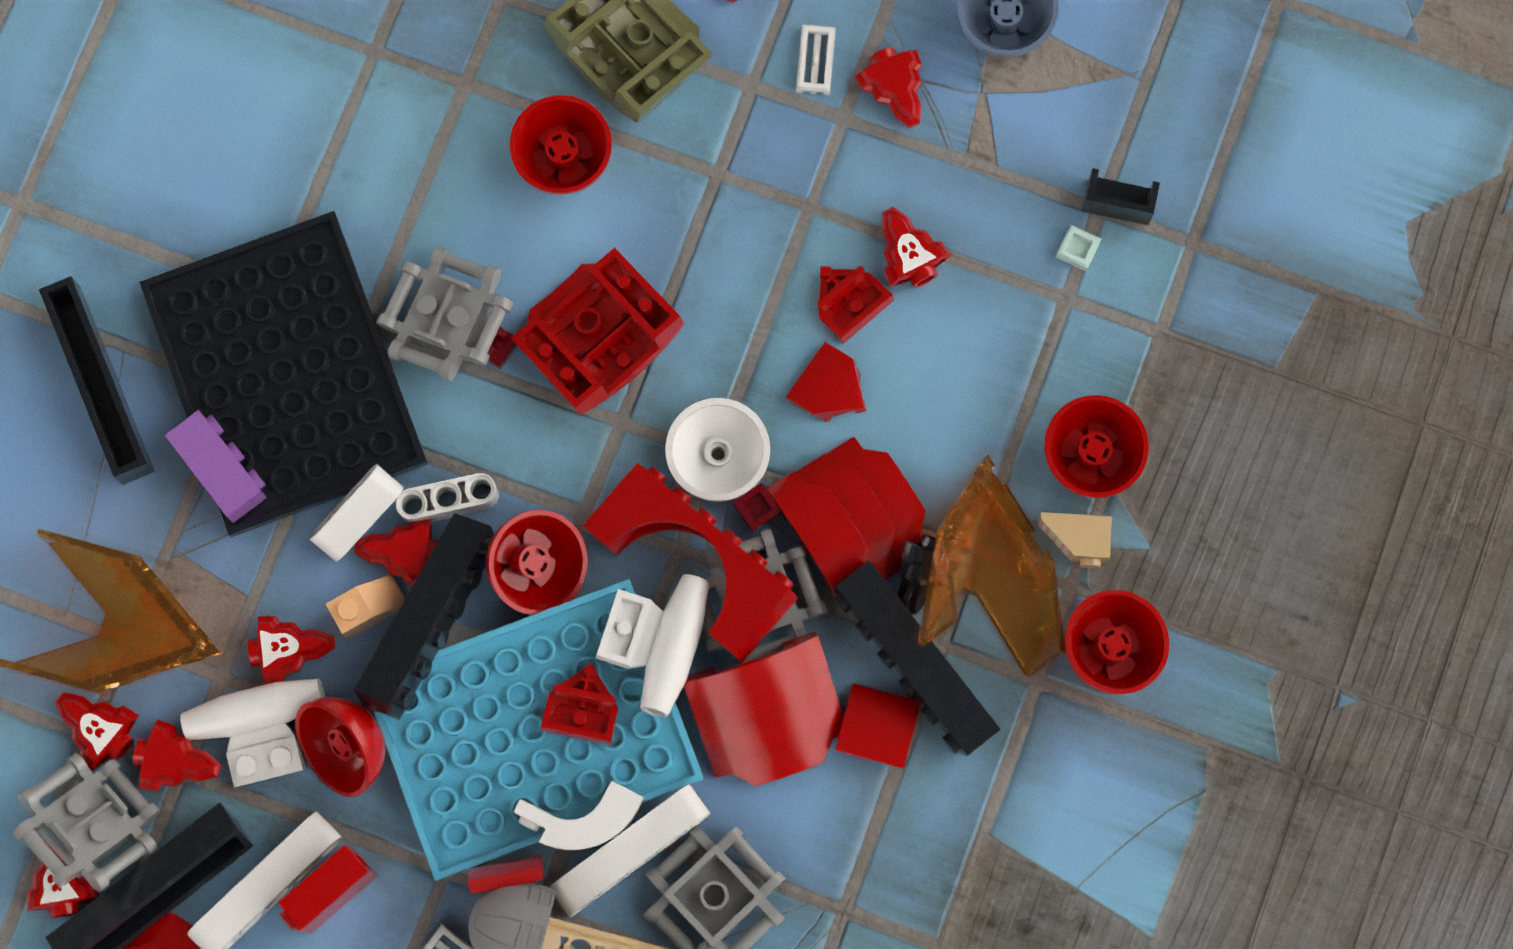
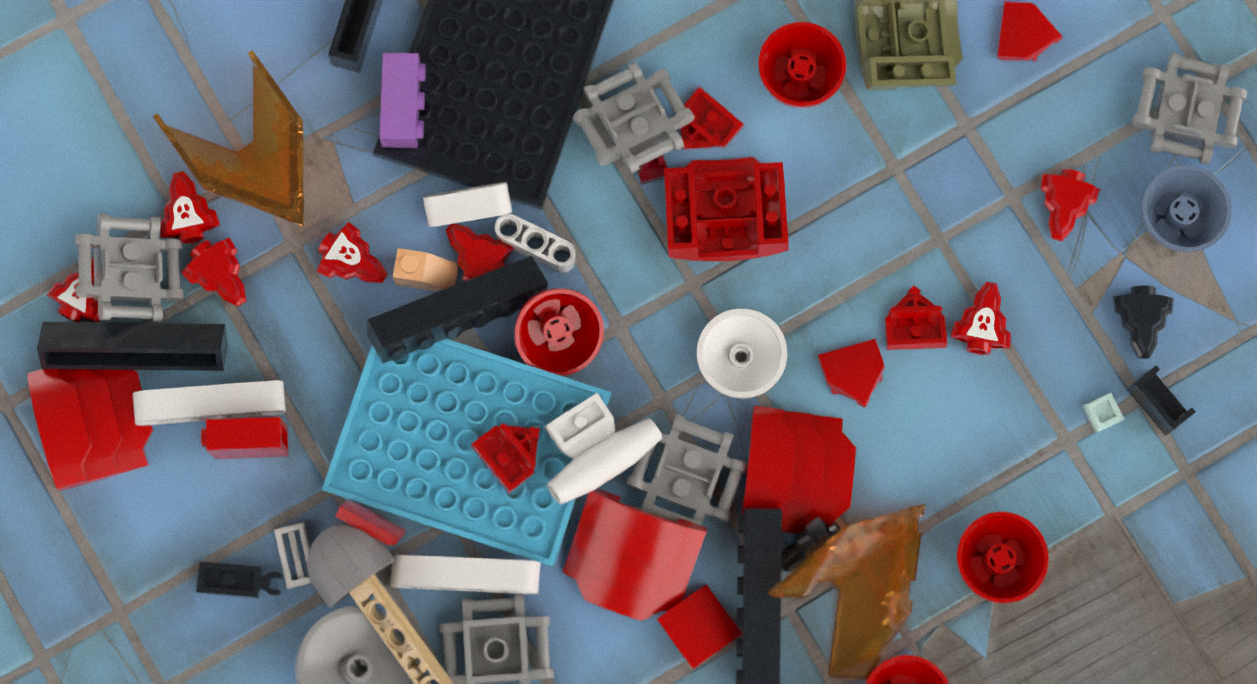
camera: 35 degrees right, 0 degrees up
white plate [180,678,325,788] -> none
red piece [295,697,385,797] -> none
white arch [514,781,645,850] -> none
red arch [583,462,798,663] -> none
dark red tile [733,483,782,532] -> none
white tile [796,25,836,95] -> none
tan slope [1038,512,1112,569] -> none
none -> red slope [681,86,745,150]
none -> black rock [1113,285,1174,359]

